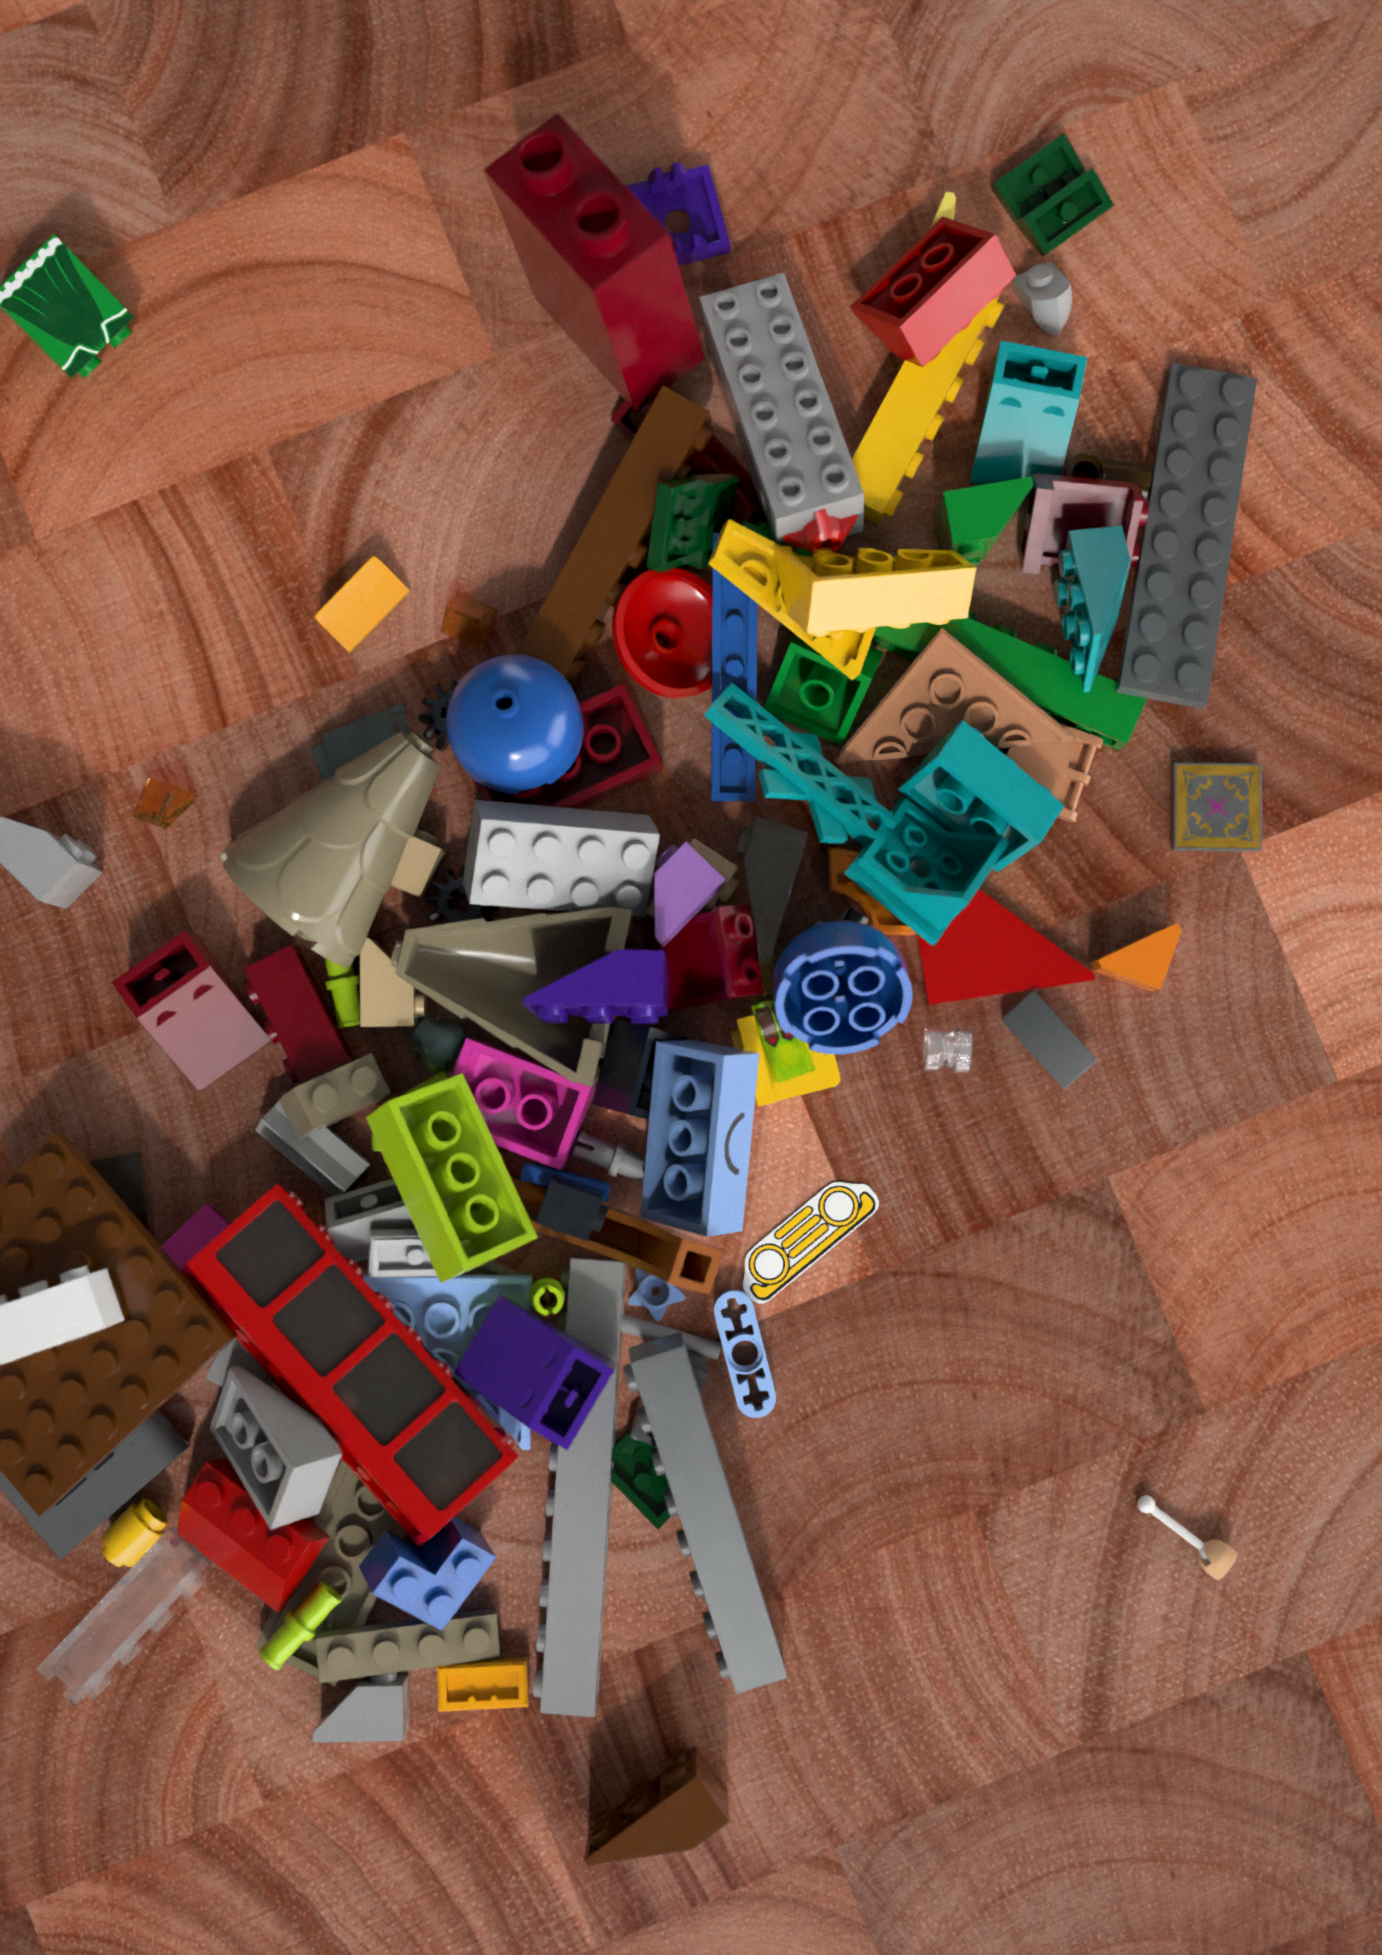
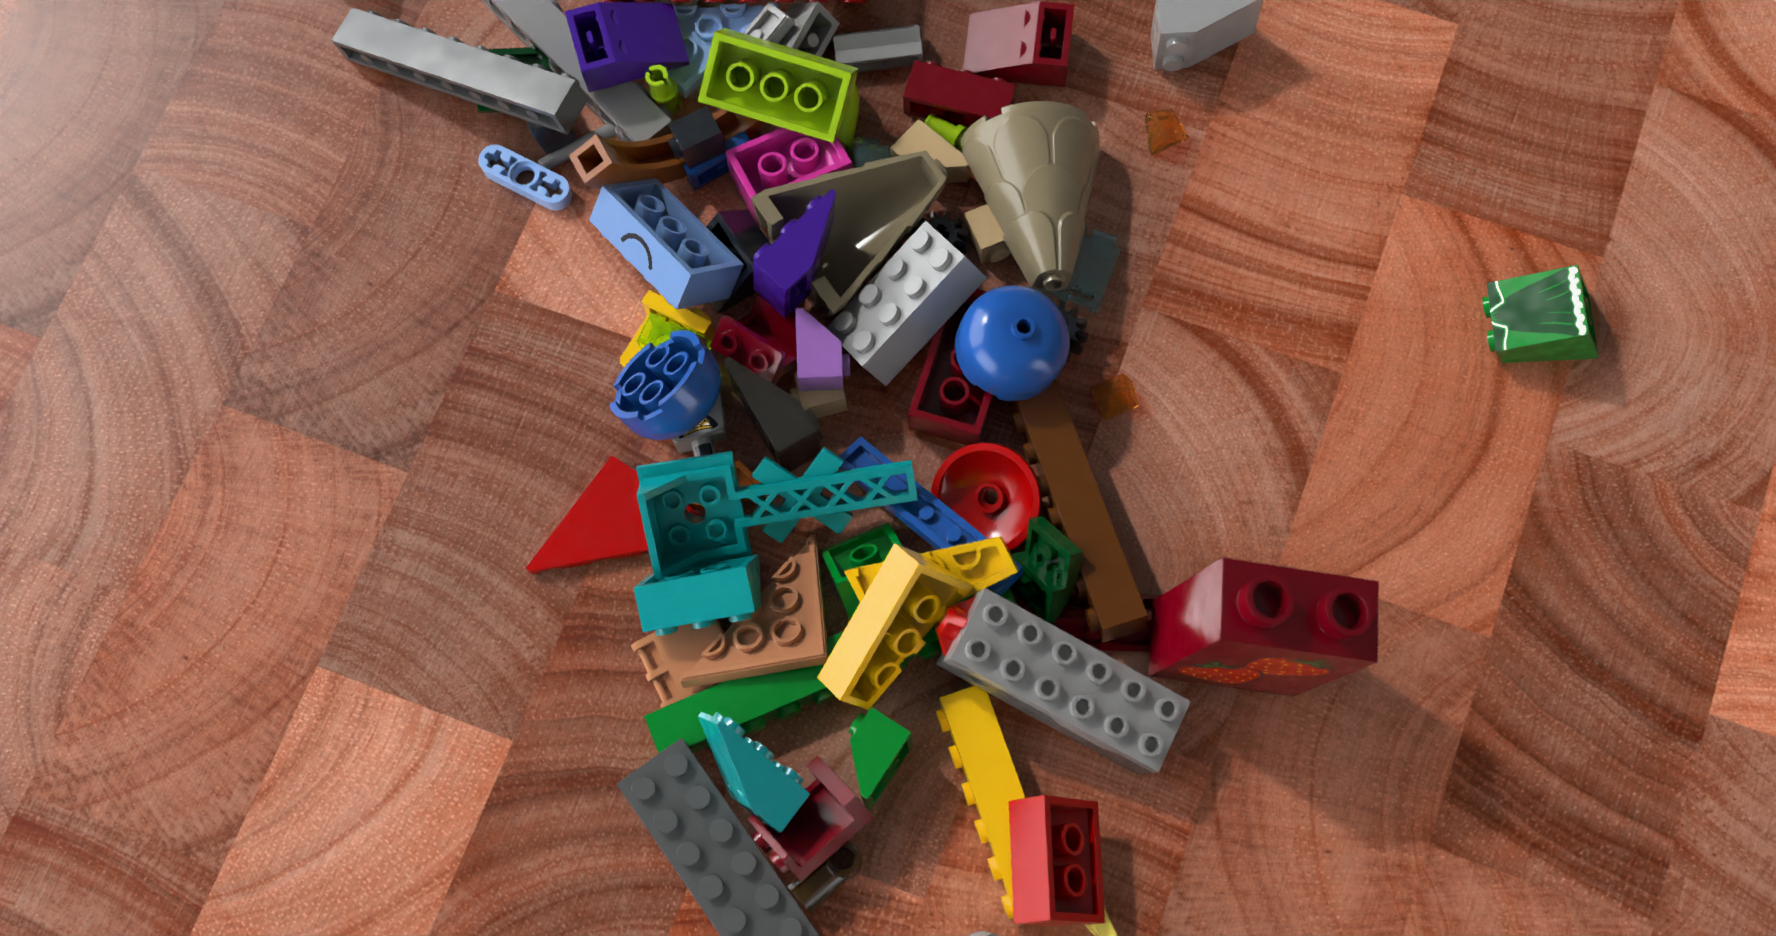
camera: 140 degrees right, 15 degrees down
dark tan brick [279,1053,391,1140] -> none
light orange slope [314,555,410,653] -> none
light grey pin [571,1131,646,1182] -> none
dark purple piece [626,162,731,266] -> none
sticker [743,1182,879,1304] -> none
clear wheel [922,1027,972,1073] -> none
teal slope [969,340,1088,495] -> none
dark grey slope [1001,991,1098,1090] -> none
orange slope [1089,922,1182,991] -> none
hinge [1137,1495,1238,1580] -> none
tile [1171,762,1262,852] -> none

